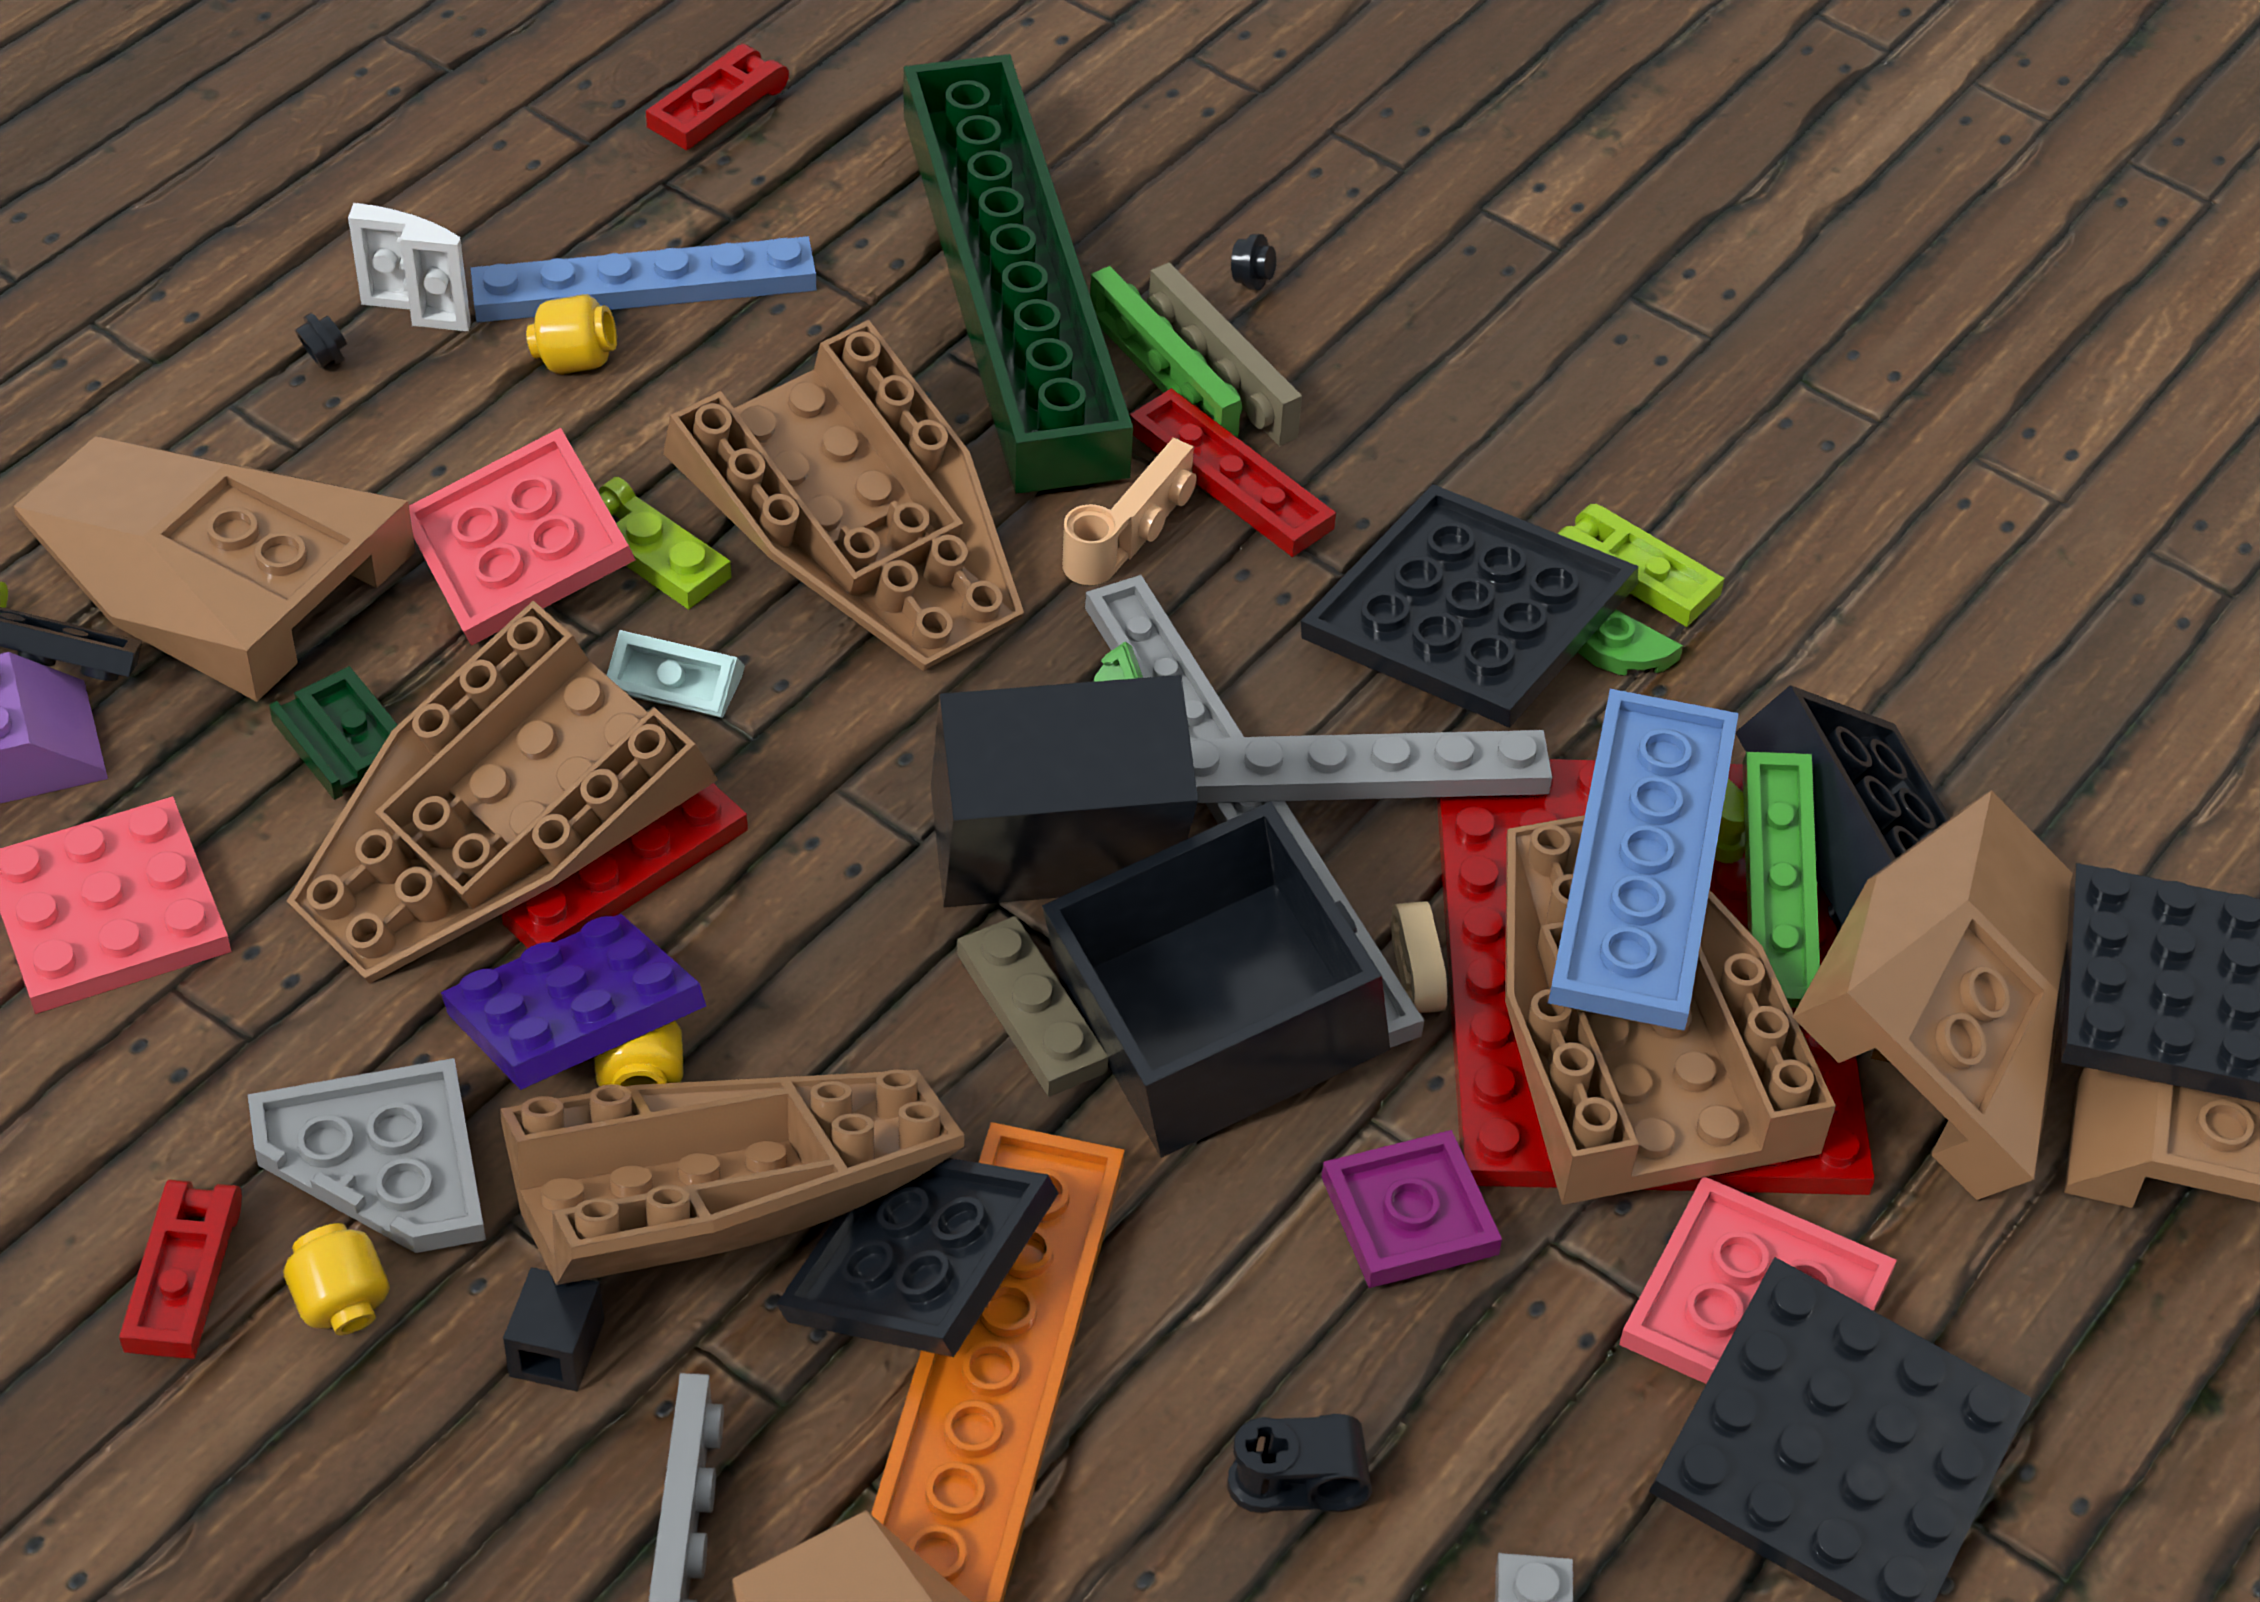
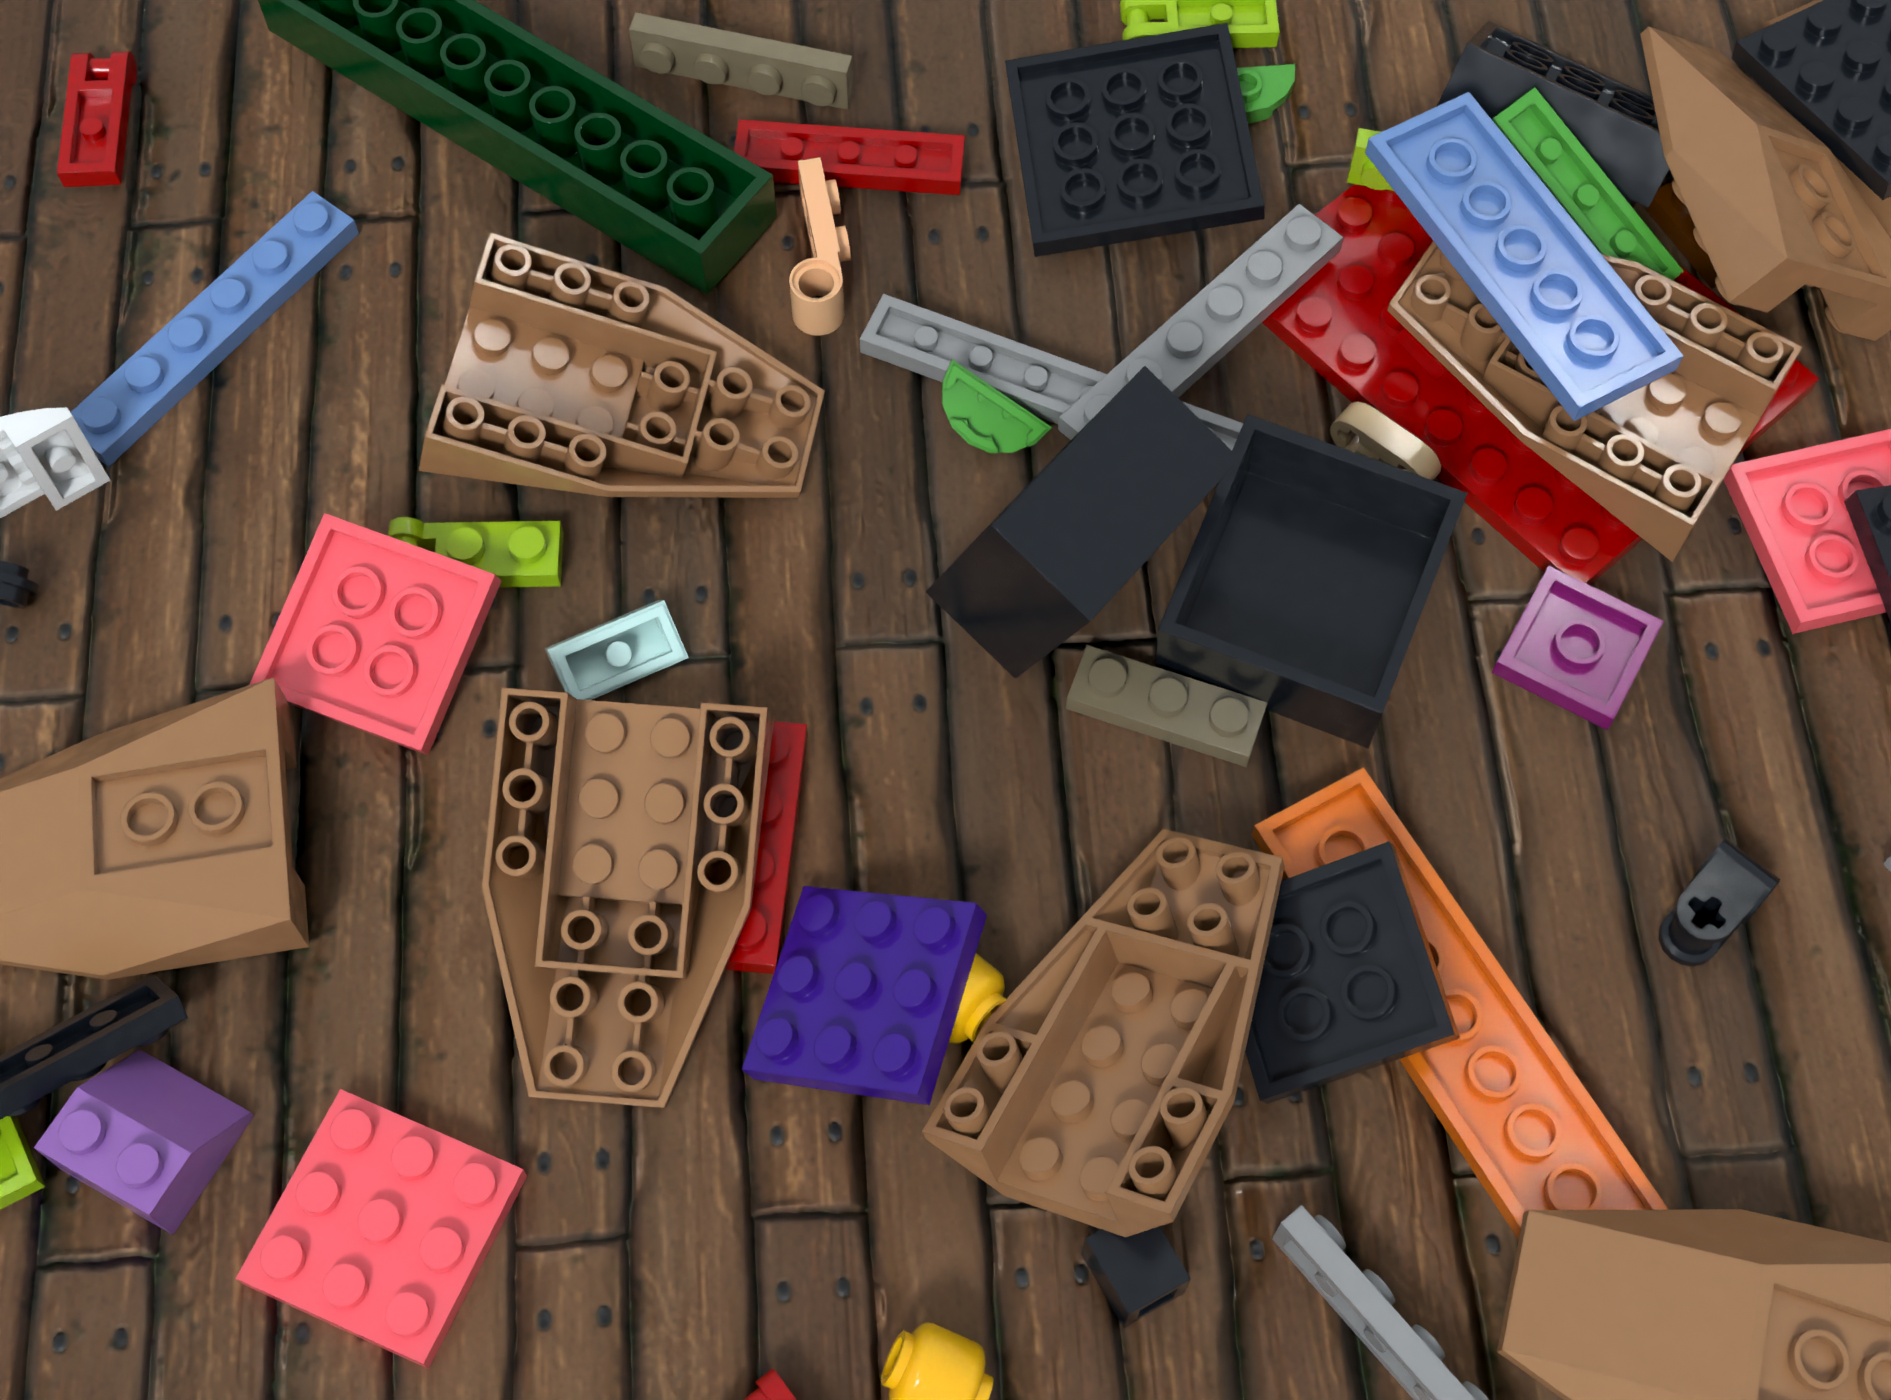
camera: 40 degrees left, 15 degrees up
light grey plate [247,1058,486,1253] -> none
dark green plate [269,666,398,800] -> none
yellow head [526,294,617,375] -> none
bright green plate [1090,266,1242,438] -> none

